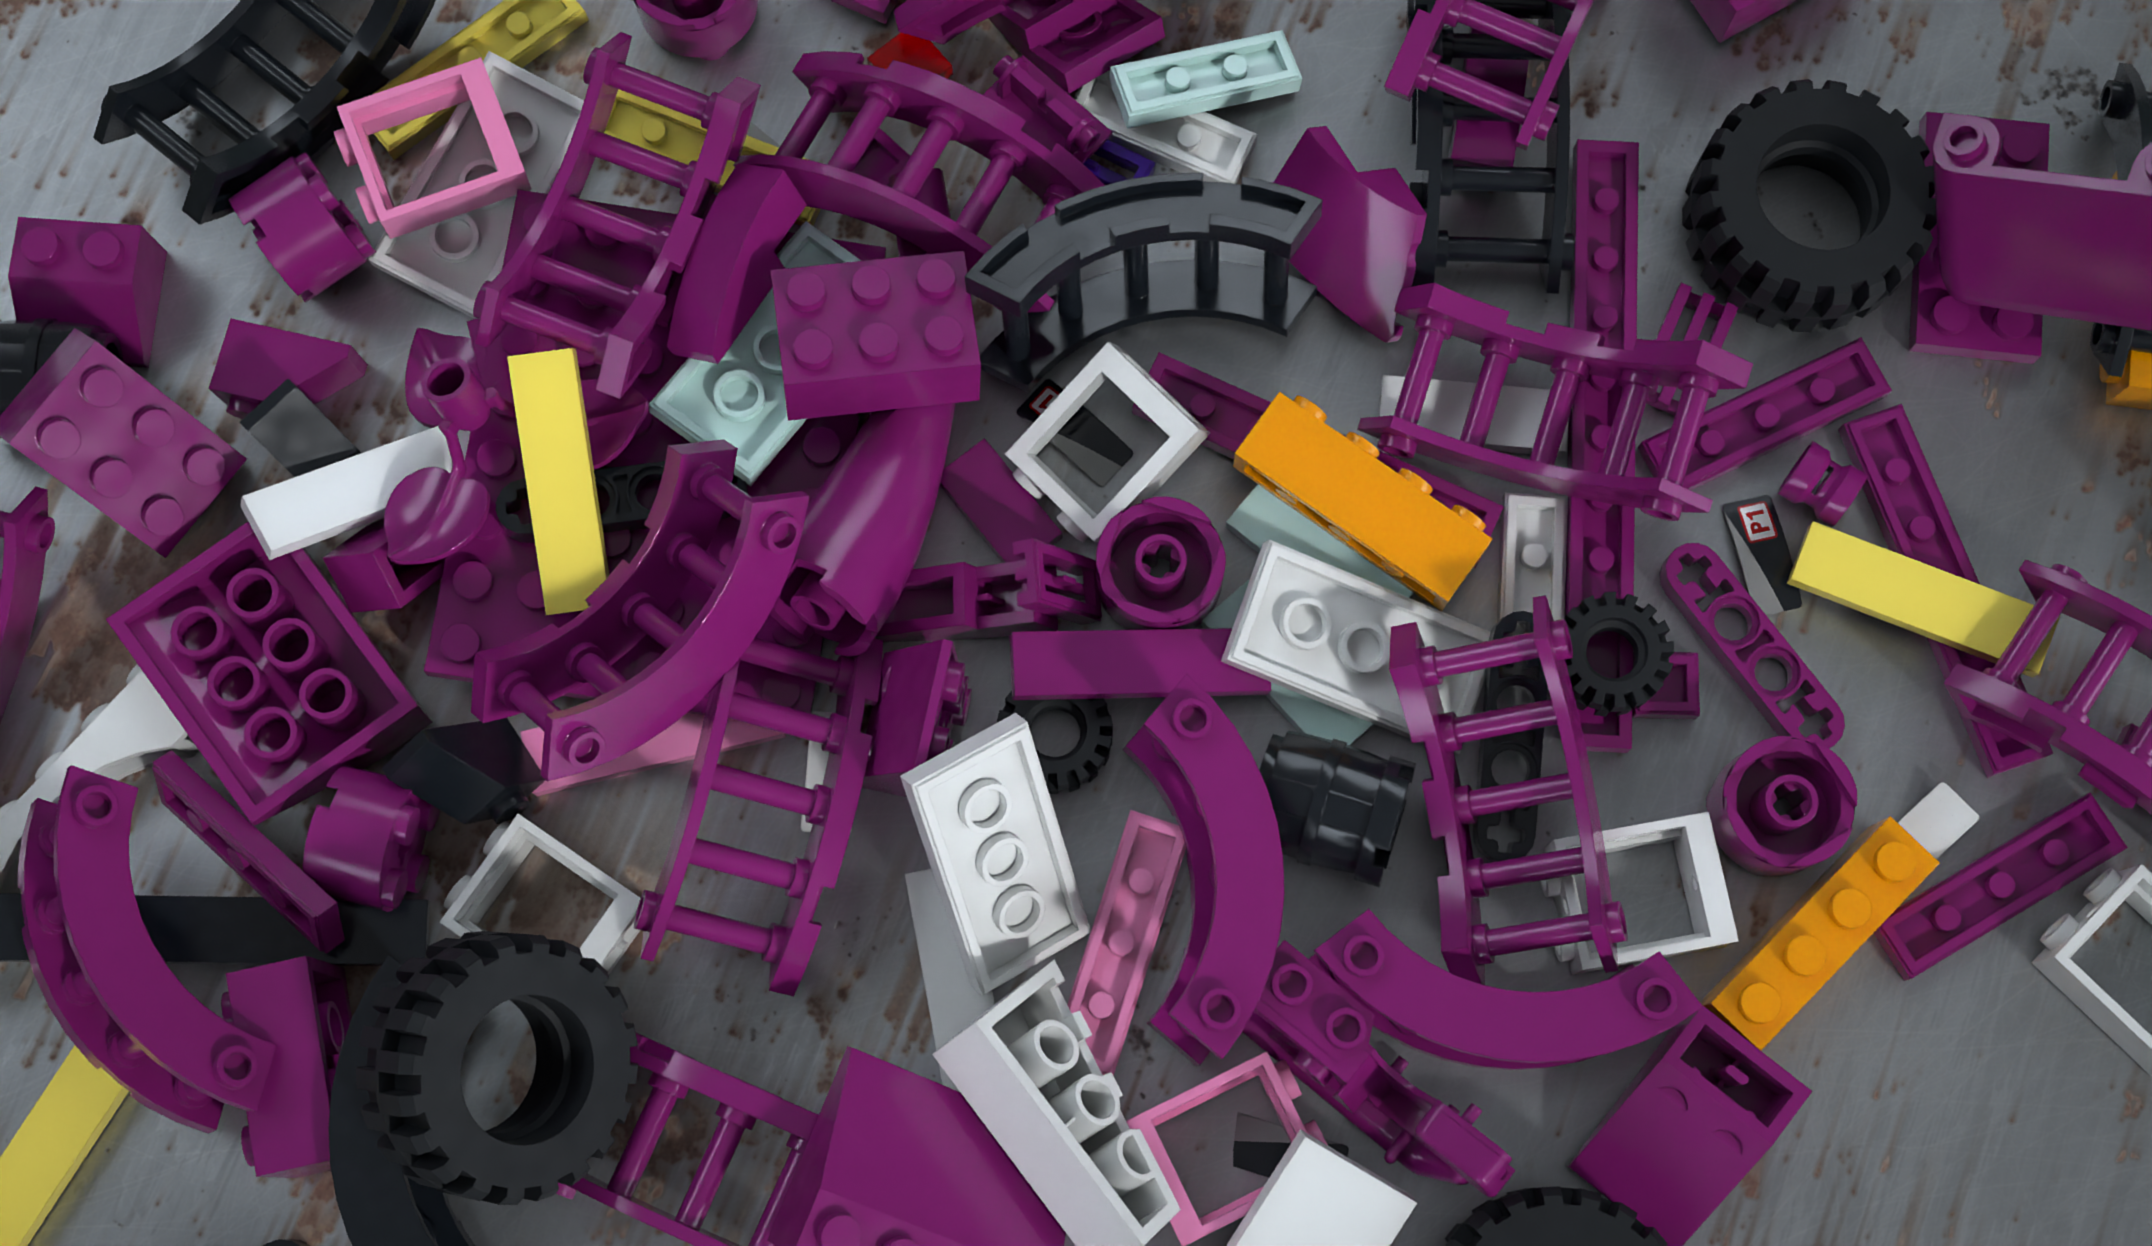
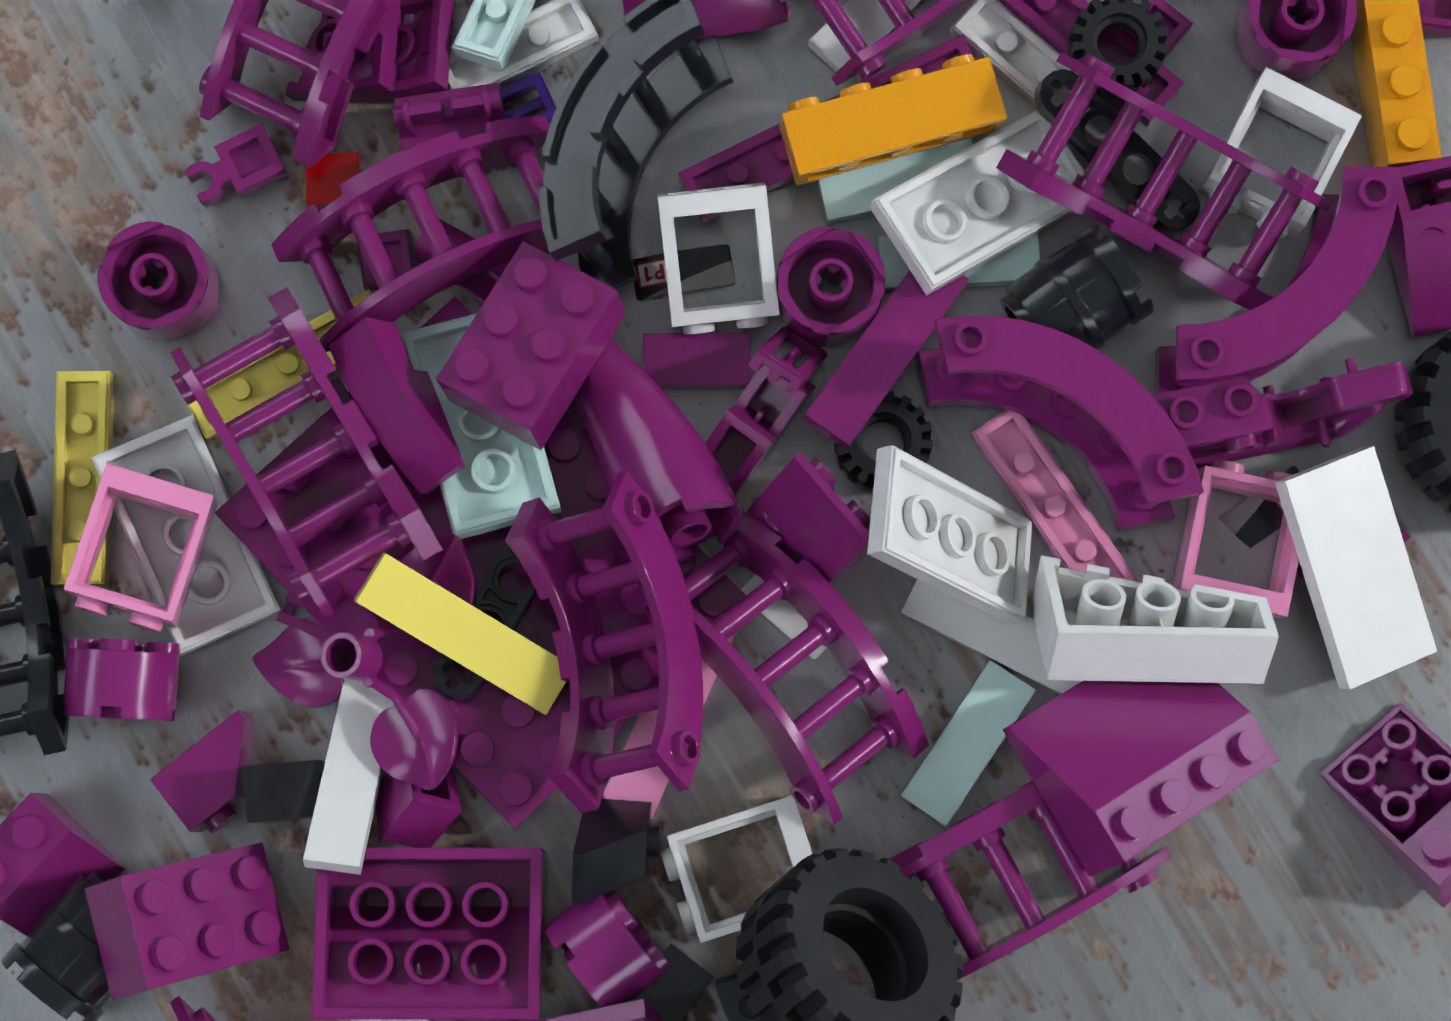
camera: 55 degrees left, 5 degrees up
none -> light aqua tile [900,660,1036,827]

